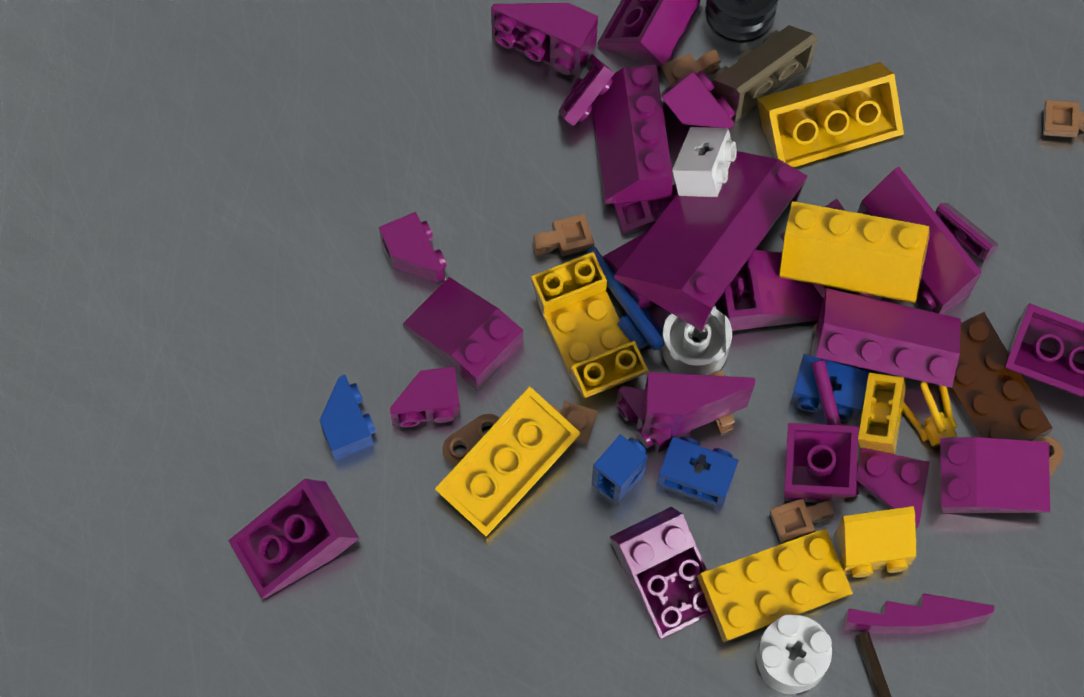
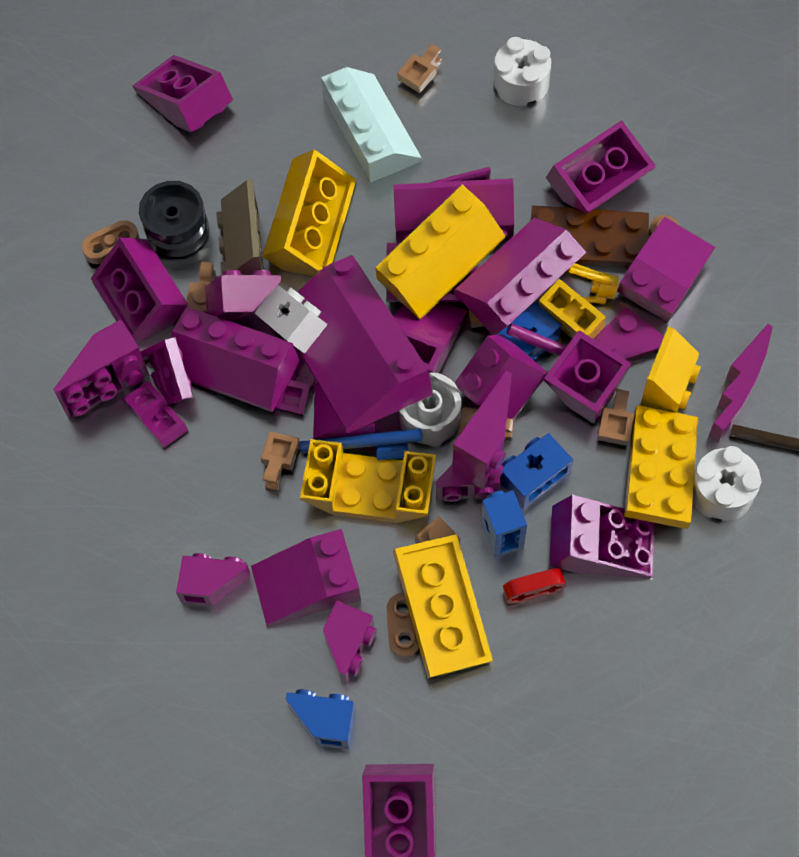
camera: 55 degrees left, 5 degrees down
none -> magenta slope [124,381,188,448]
none -> light aqua slope [321,67,422,183]
none -> magenta slope [454,334,548,420]
none -> red beam [502,568,566,604]

